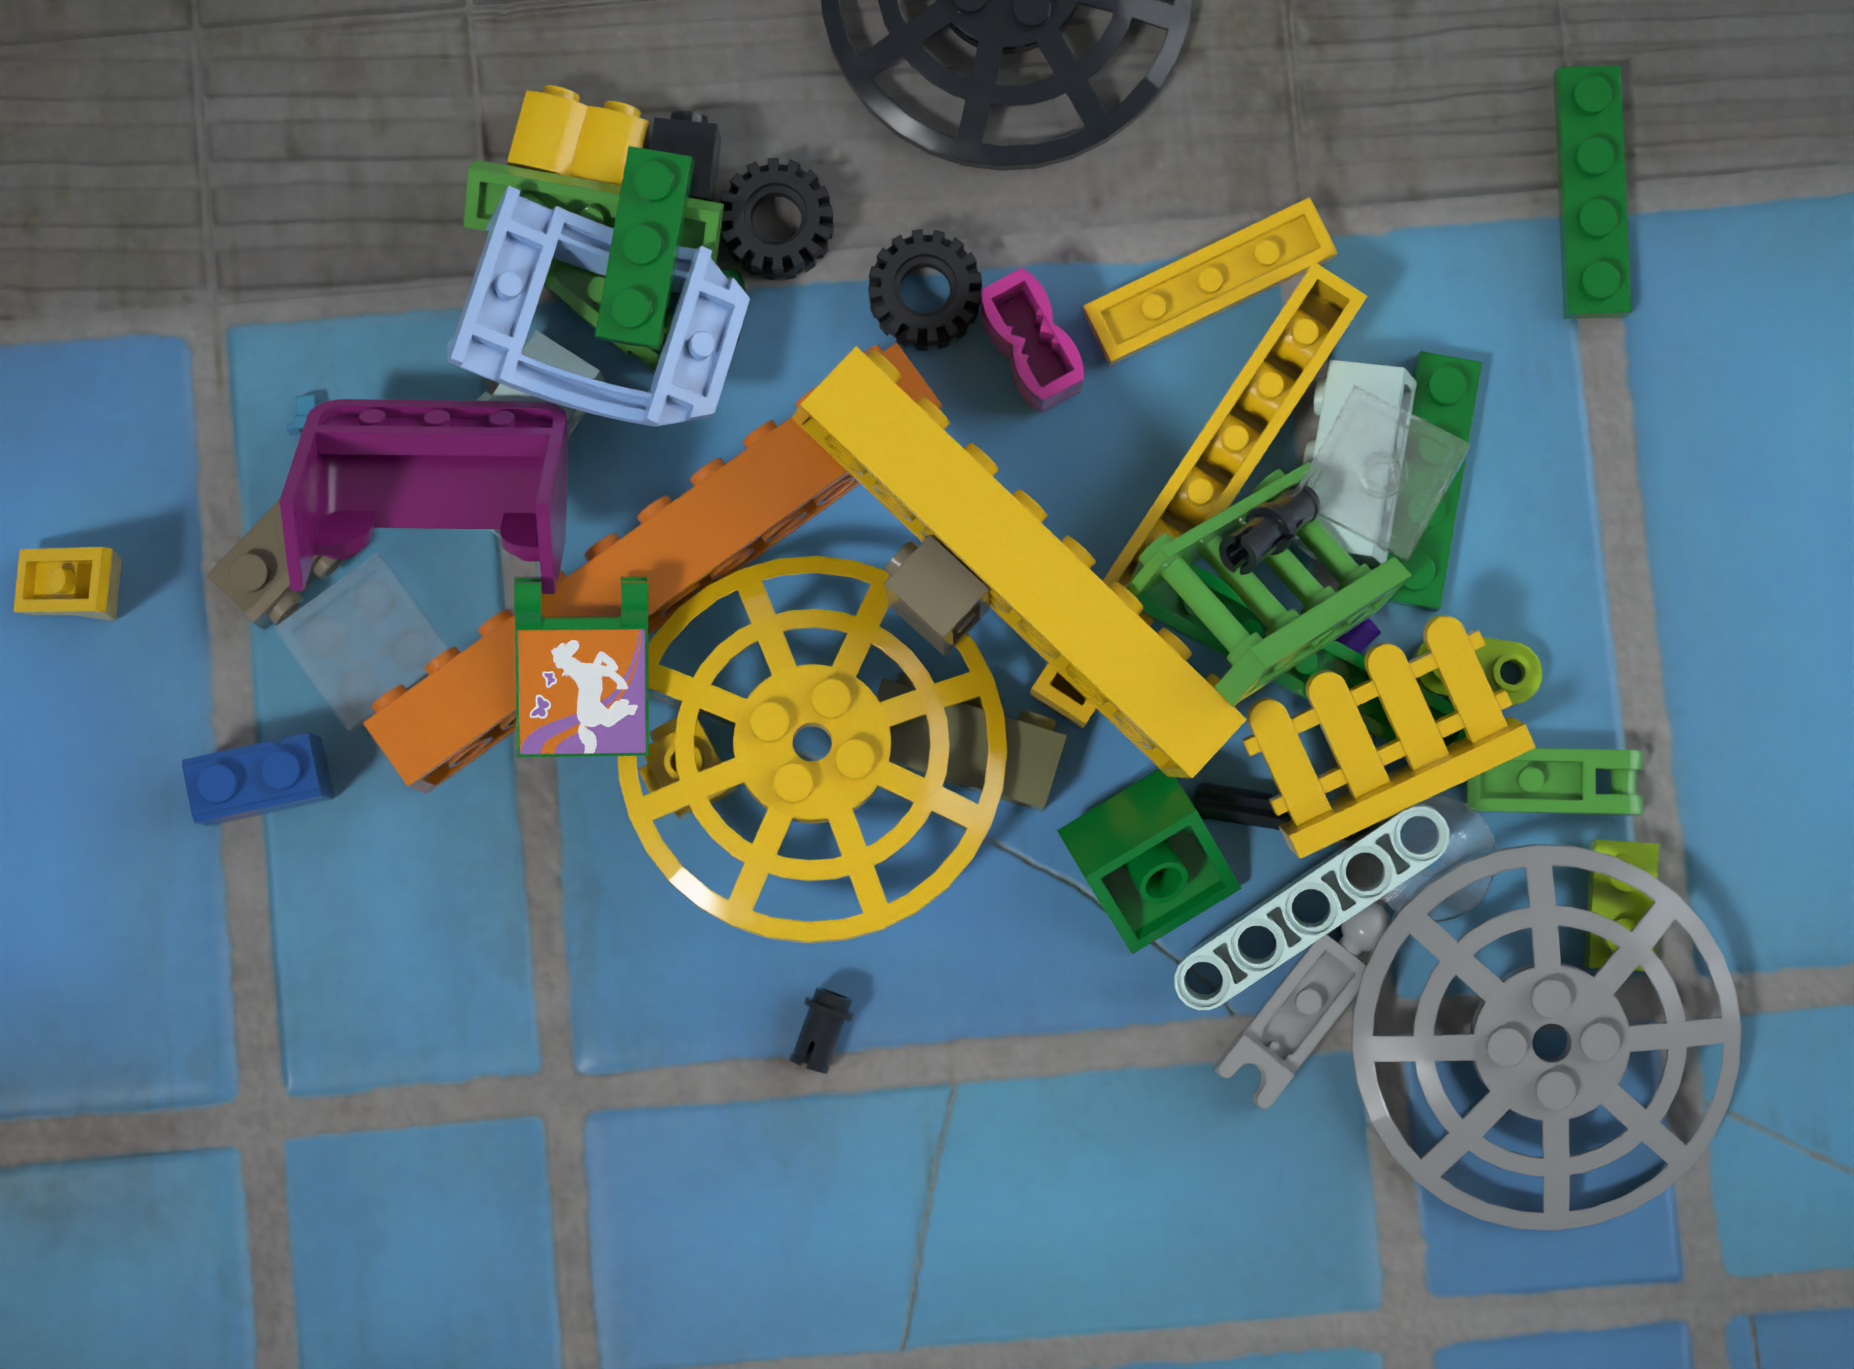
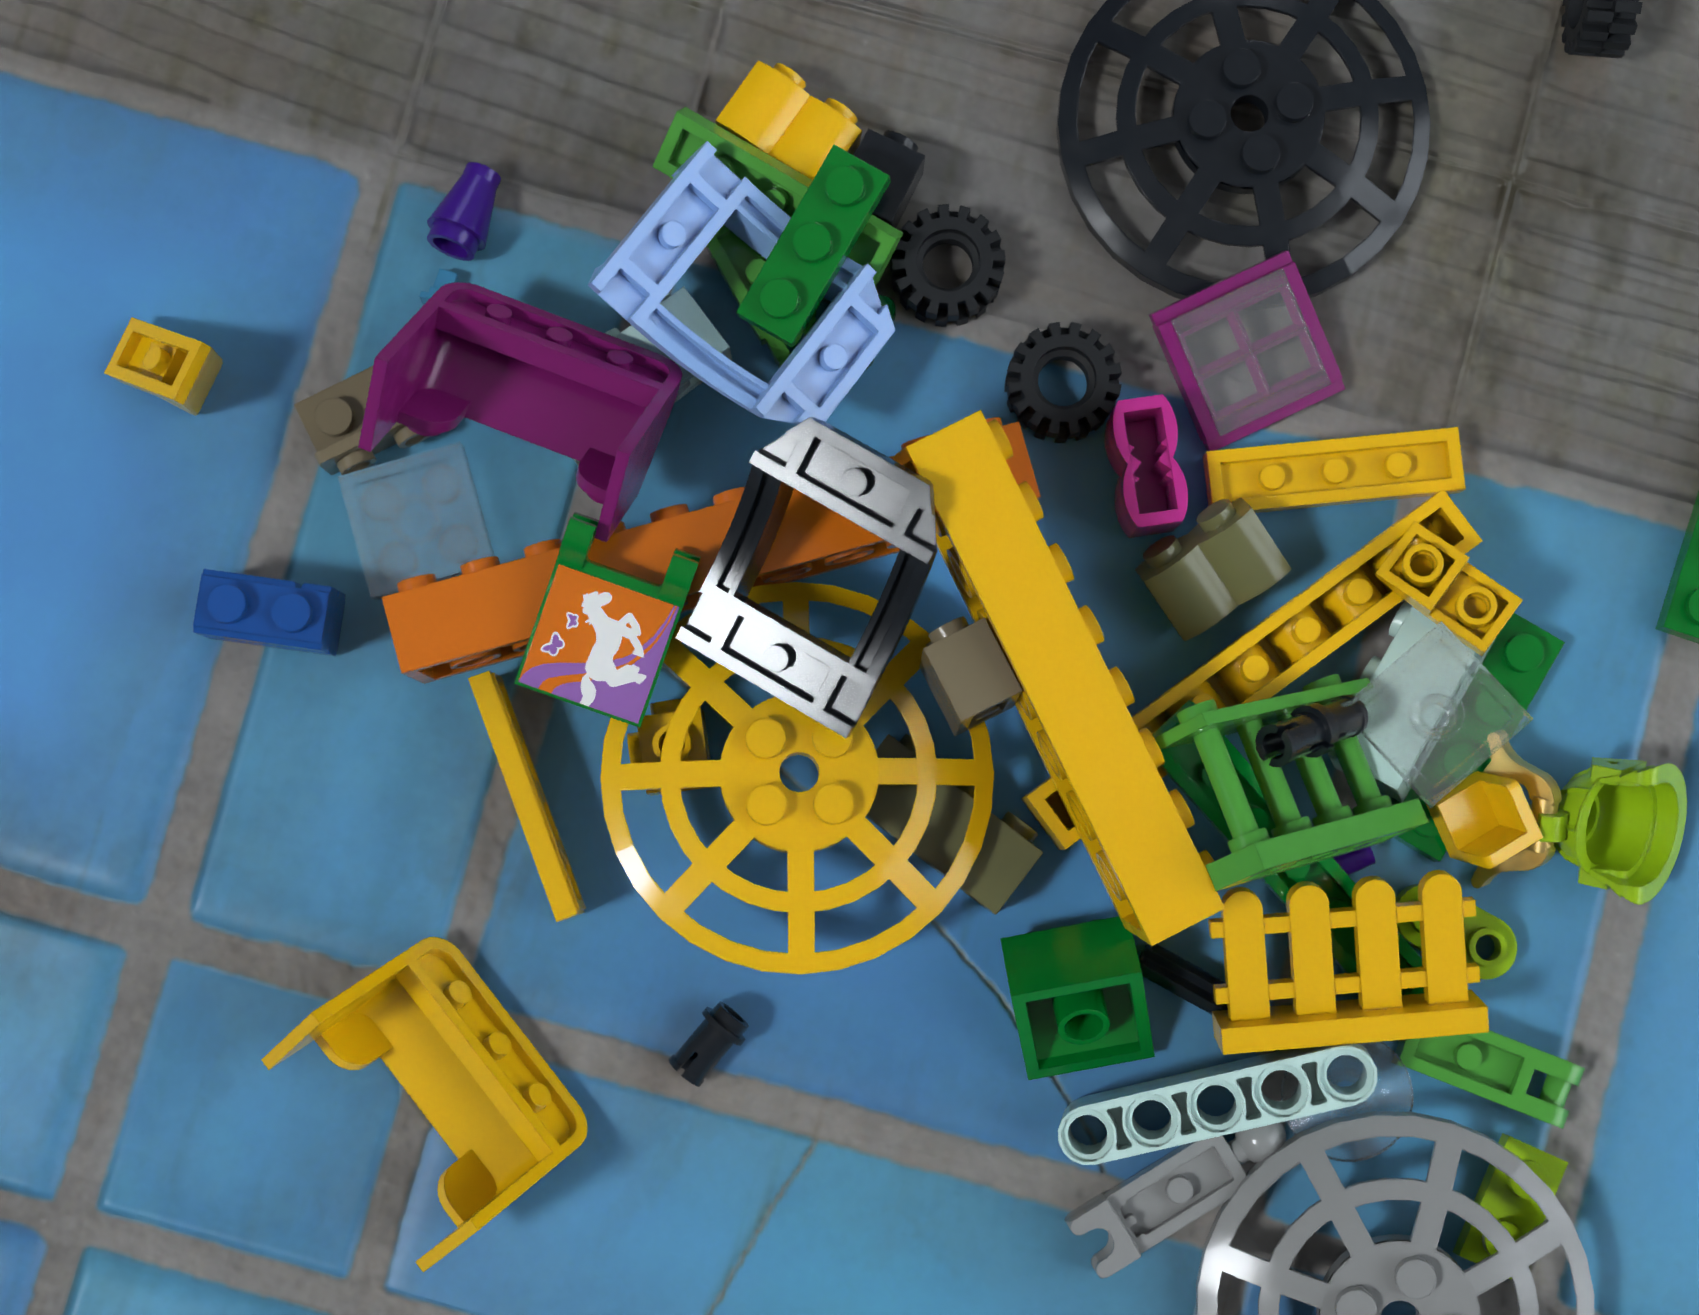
camera: 20 degrees right, 0 degrees up
none -> yellow windscreen [261,937,588,1272]
none -> dark purple cone [427,162,501,261]
none -> yellow tile [468,670,586,922]
none -> wedge [676,417,937,738]
none -> olive brick [1135,498,1292,641]
none -> clear piece [1149,250,1345,451]
none -> yellow slope [1375,520,1523,656]
none -> yellow panel [1425,771,1543,869]
none -> lime helmet [1471,731,1687,905]

